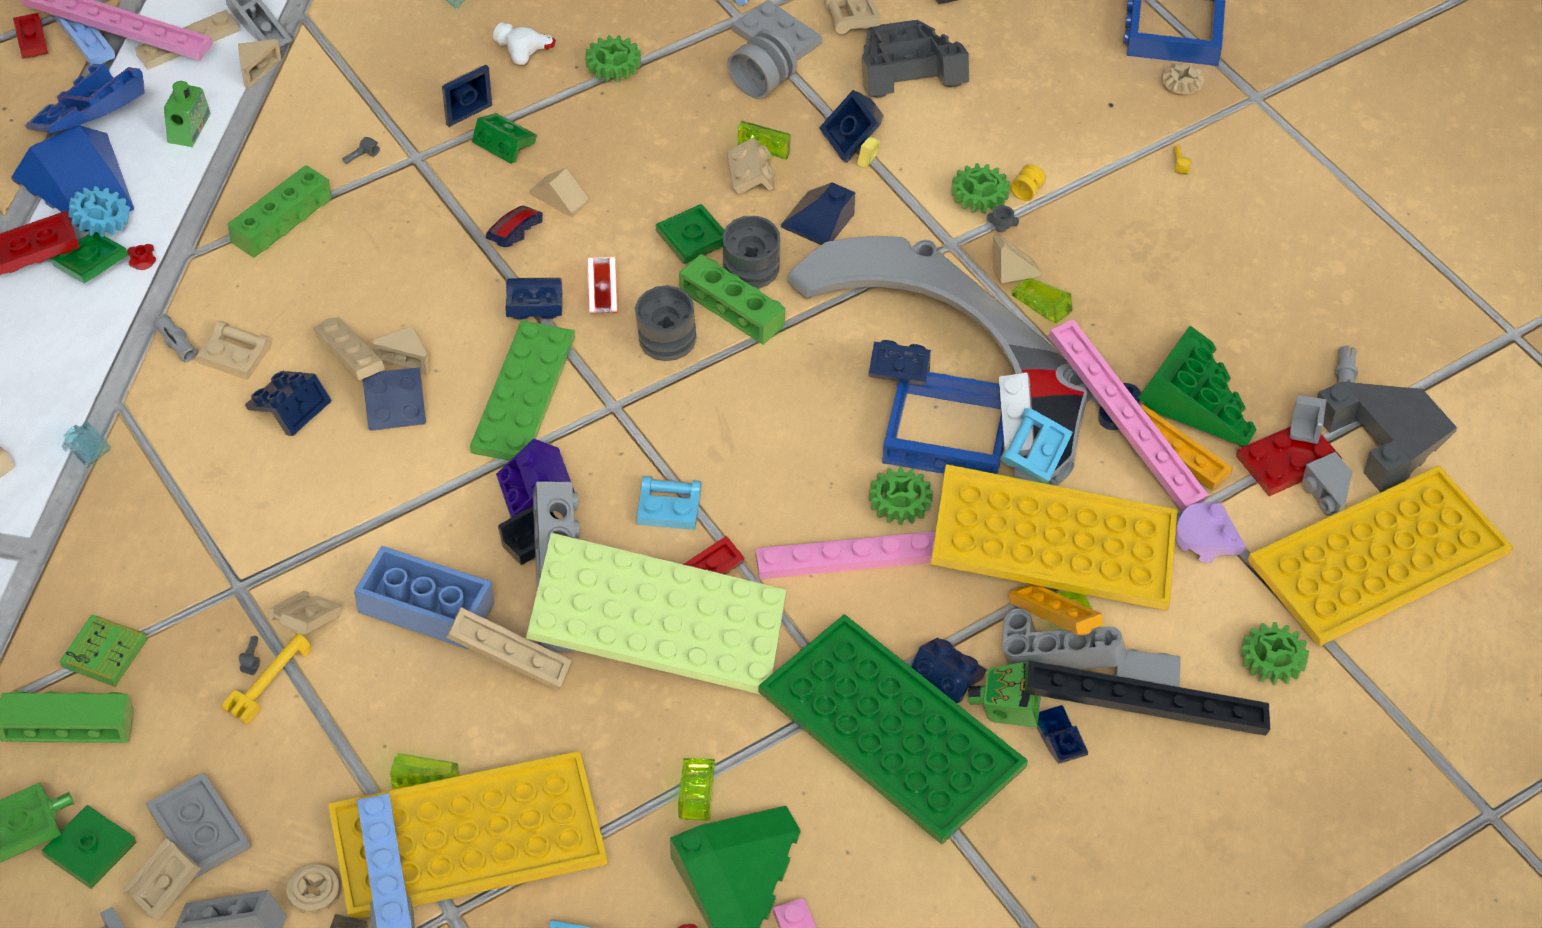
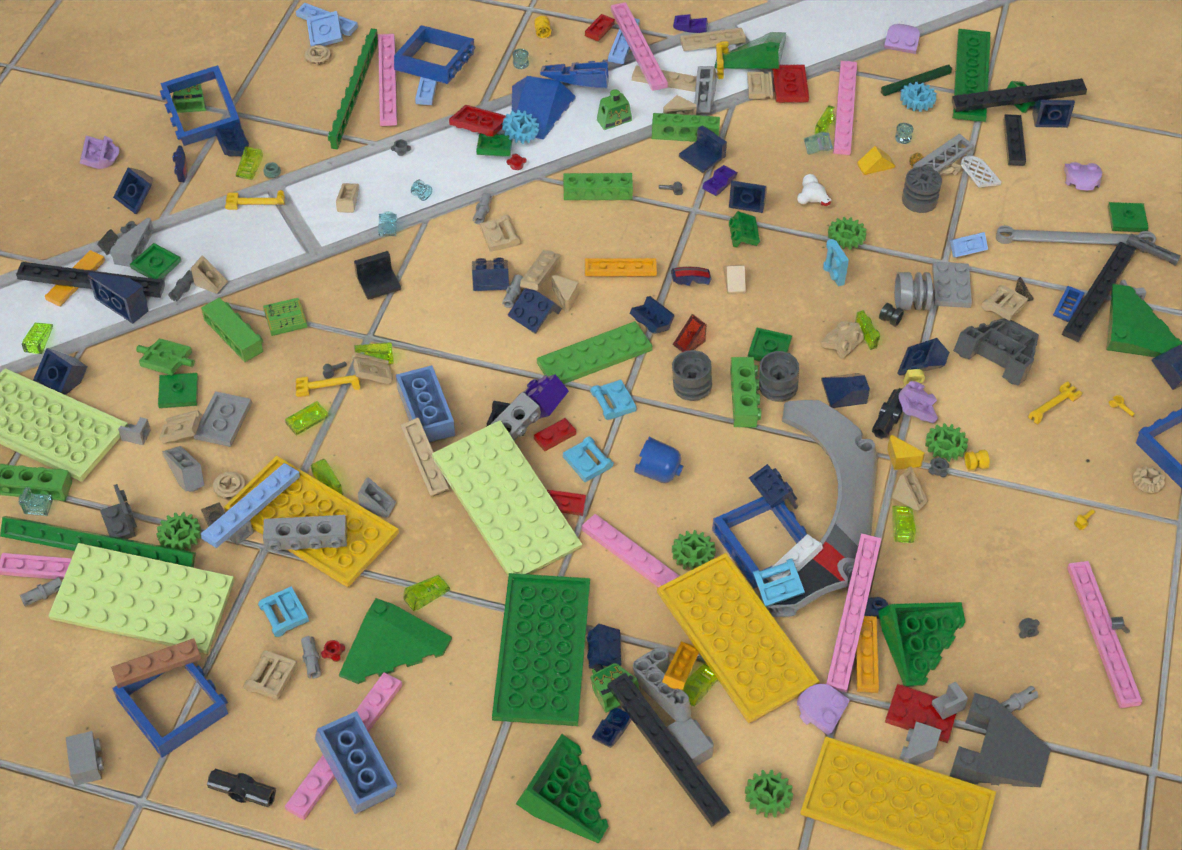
camera: 50 degrees right, 0 degrees up
none -> light grey brick [263,515,347,551]
none -> clear neon green plate [285,401,328,435]
none -> black bracket [354,251,401,300]
none -> clear neon green slope [354,342,394,364]
none -> light grey slope [358,477,396,518]
none -> clear light blue wheel [410,179,432,201]
none -> light grey pin [502,275,523,308]
none -> green slope [516,734,609,843]
none -> red plate [534,418,576,452]
none -> light orange plate [585,258,657,276]
none -> medium azure plate [590,380,637,420]
none -> blue cylinder [634,436,684,483]
none -> bright green brick [651,113,720,142]
none -> dark blue bracket [679,125,727,173]
none -> dark purple slope [702,165,738,196]
none -> medium azure plate [823,239,849,287]
none -> black piece [872,388,903,439]
none -> pearl dark grey wheel [879,303,904,327]
none -> yellow slope [887,435,925,470]
none -> lavender slope [899,381,938,423]
none -> dark grey plate [1018,618,1040,639]
none -> yellow hinge [1028,381,1083,425]
none -> bright pink plate [1067,561,1142,708]
none -> yellow hand [1109,395,1135,417]
none -> dark grey hand [1111,617,1130,634]

